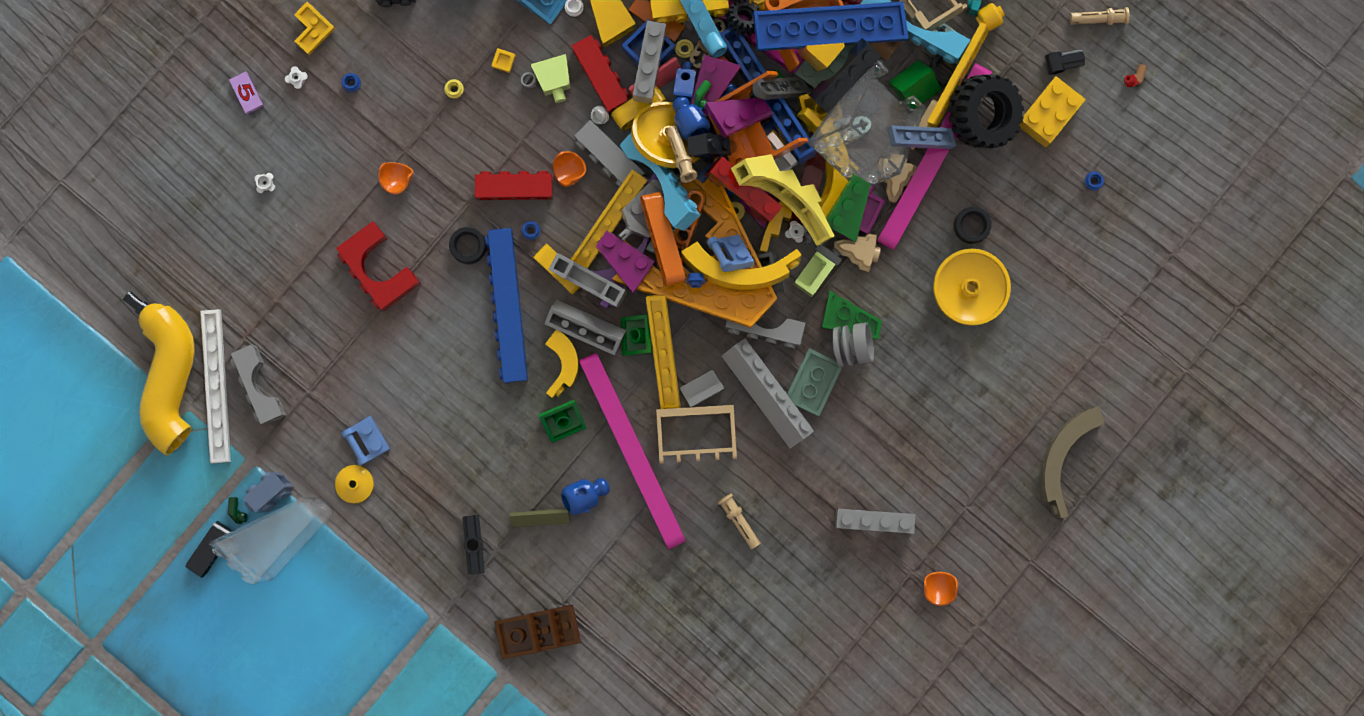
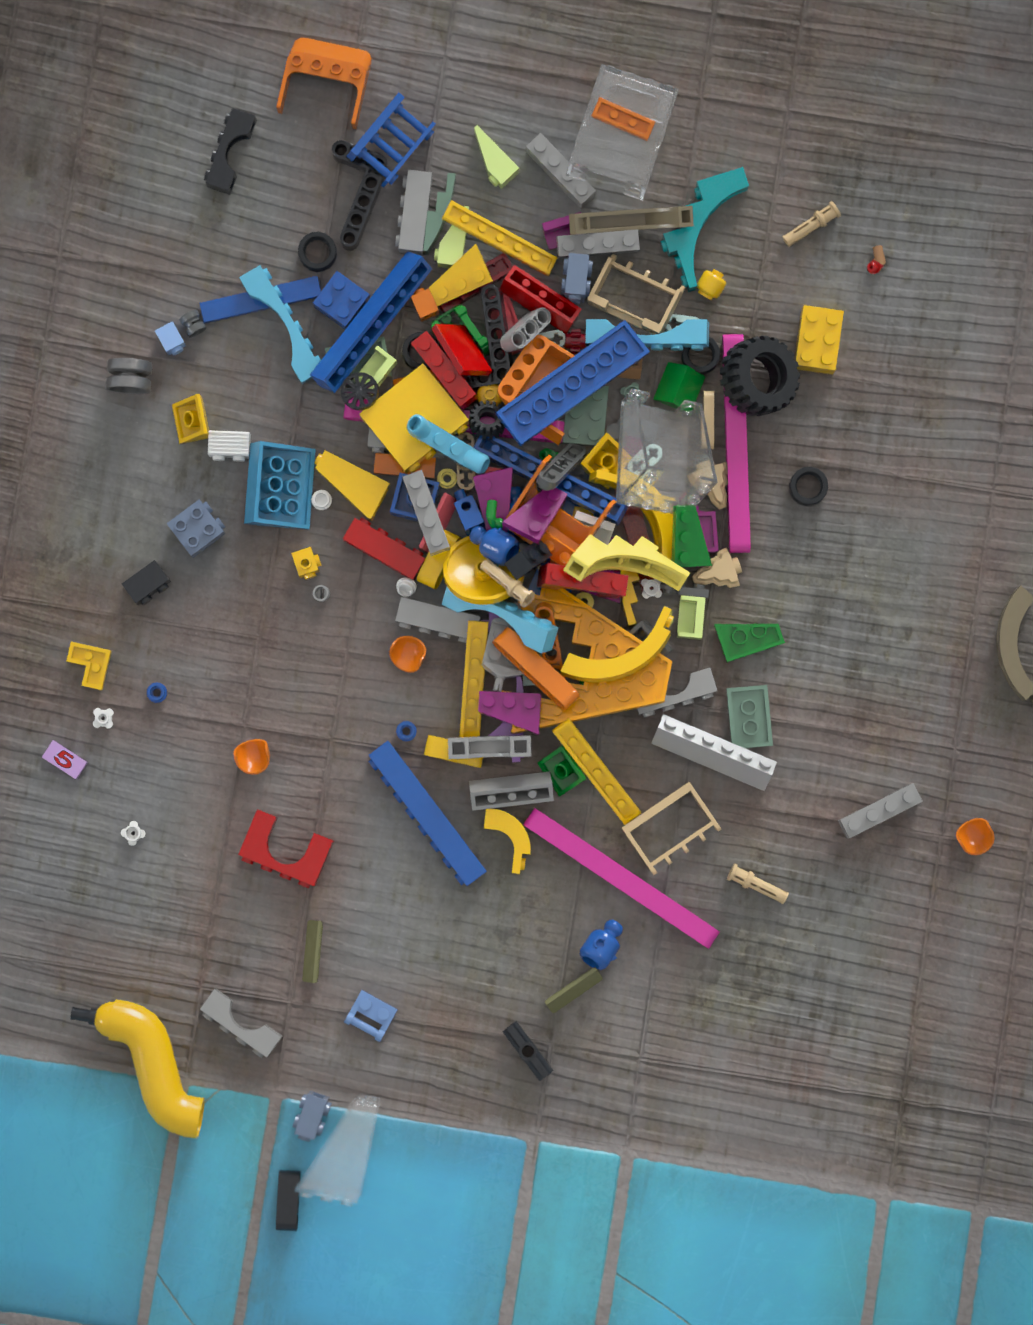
camera: 30 degrees left, 0 degrees up
white tile [200,309,231,464] -> none
dark green arm [228,497,248,524] -> none
yellow dish [335,465,374,503] -> none
light yellow plate [445,79,464,99] -> none
black tyre [449,227,486,264] -> none
red brick [475,171,553,200] -> none
yellow plate [491,48,516,73] -> none
reddish brown slope [494,604,581,659] -> none
yellowish green torso [531,54,571,103] -> none
green slope [538,400,587,443] -> none
light grey panel [680,370,724,407] -> none
blue plate [686,273,706,288] -> none
medium blue plate [707,235,754,272] -> none
yellow slope [798,43,845,72] -> none
black arch [808,38,881,113] -> none
light grey wheel [832,322,874,367] -> none
sand blue plate [887,125,956,149] -> none
yellow tile [927,23,988,128] -> none
yellow dish [933,249,1011,326] -> none
black piece [1044,49,1085,75] -> none
blue plate [1084,171,1104,191] -> none
none -> yellow brick [291,547,322,580]
none -> olive slope [302,920,323,983]

